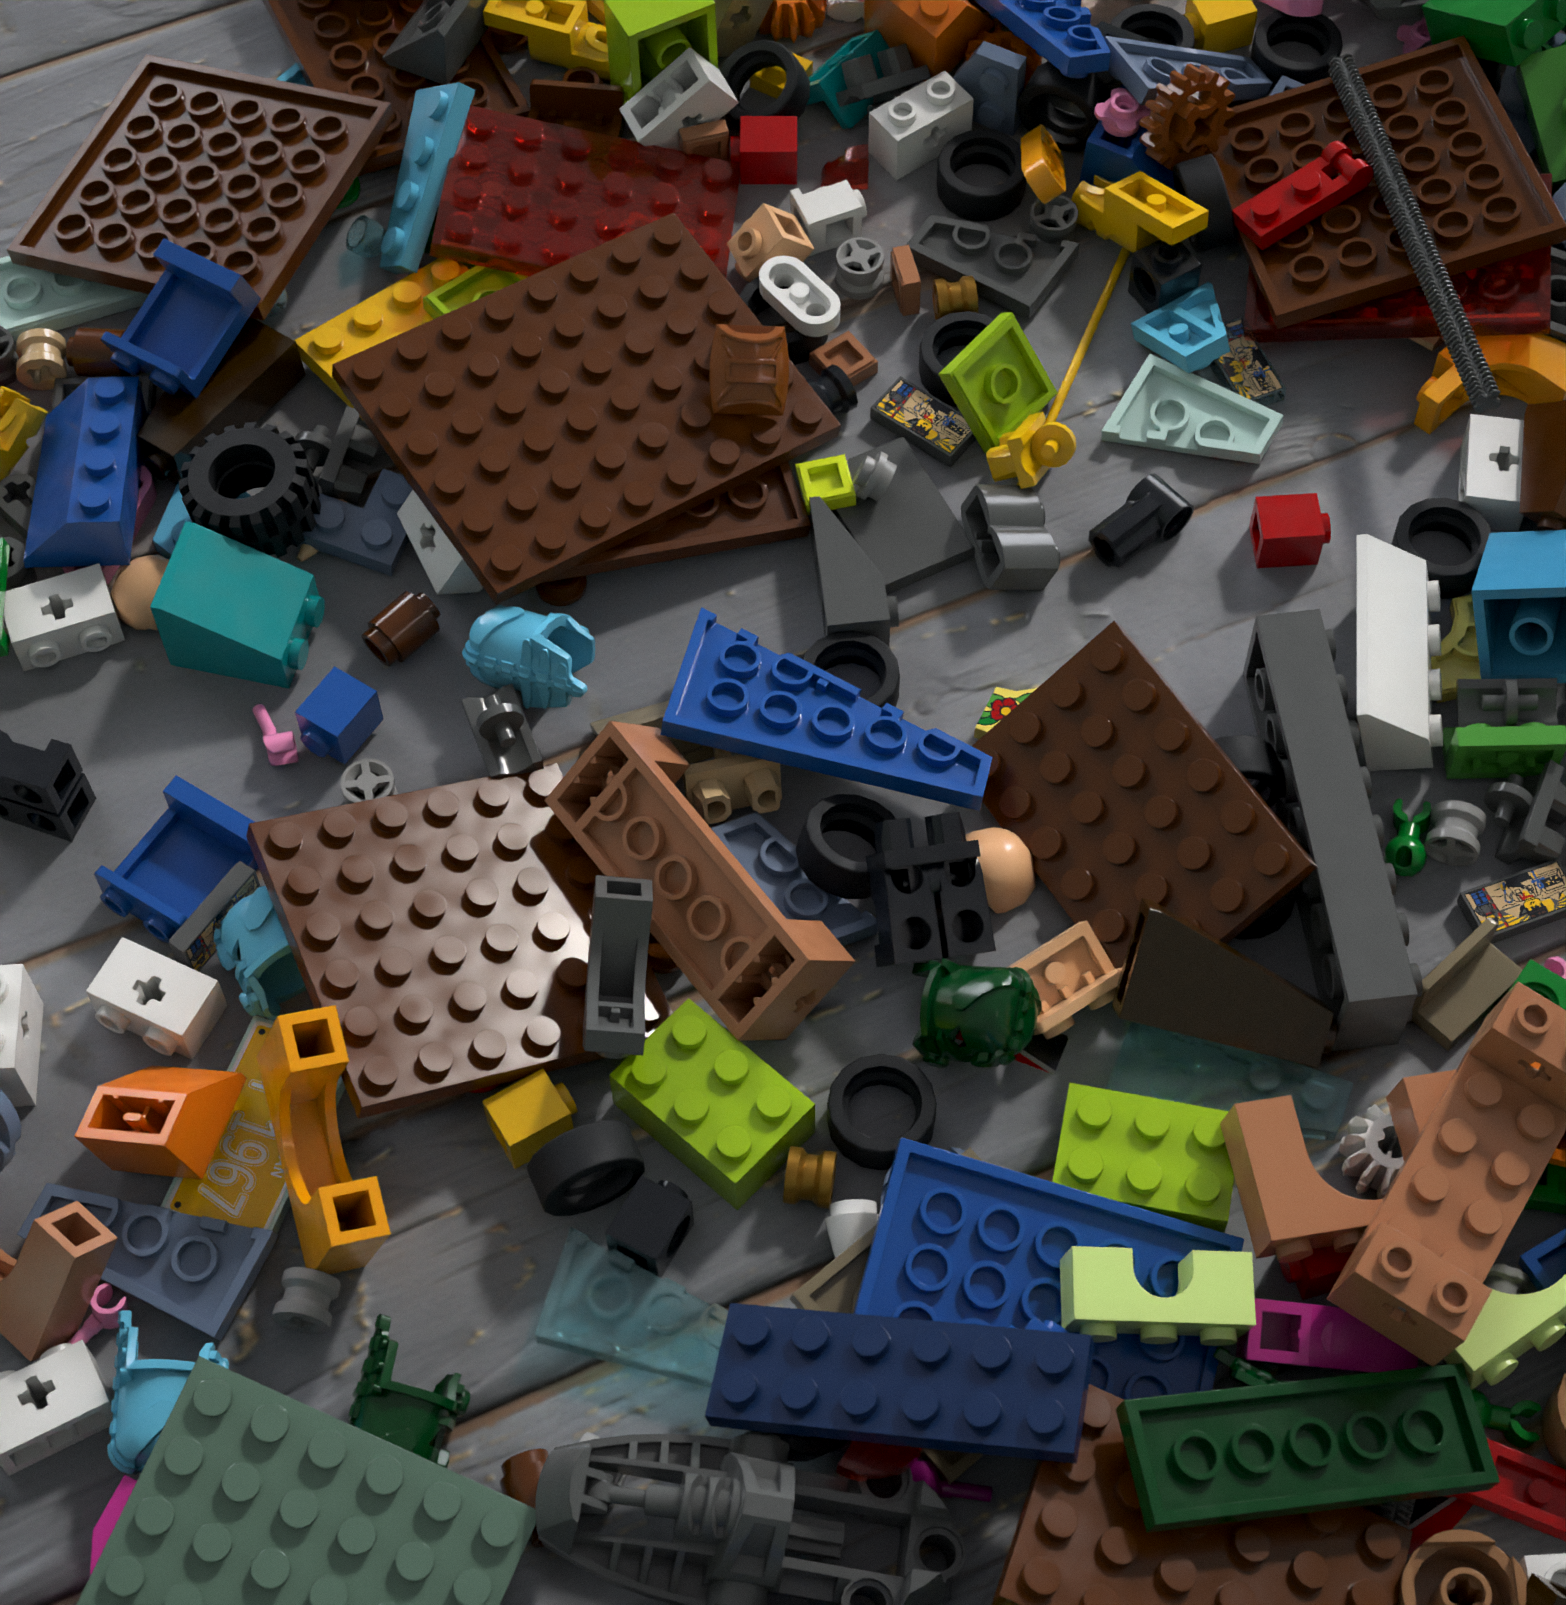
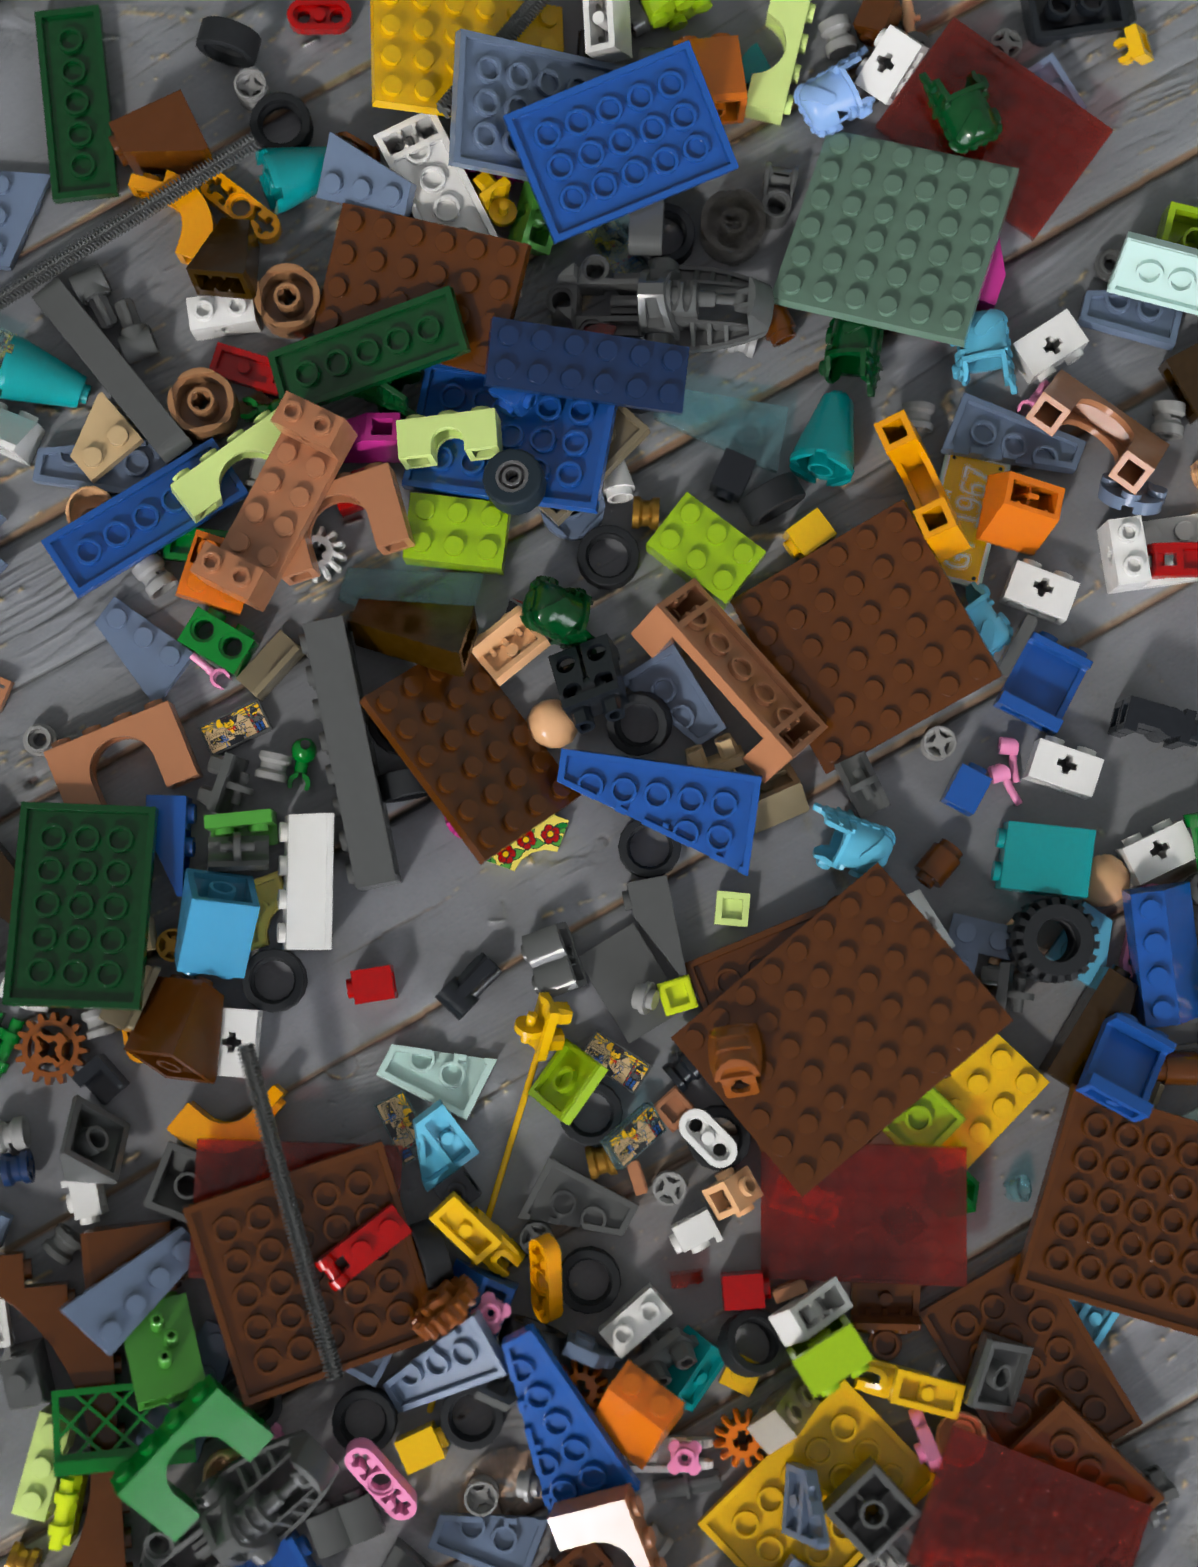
camera: 175 degrees right, 25 degrees up
medium azure wing [379,82,475,274] -> none
dark grey arch [582,875,653,1059] -> none
none -> black wheel [482,448,547,515]
none -> tile [600,1102,667,1170]
none -> yellowish green plate [714,891,751,927]
none -> teal cone [789,390,854,487]
none -> bright pink hand [998,737,1020,783]
none -> white brick [1022,735,1104,800]

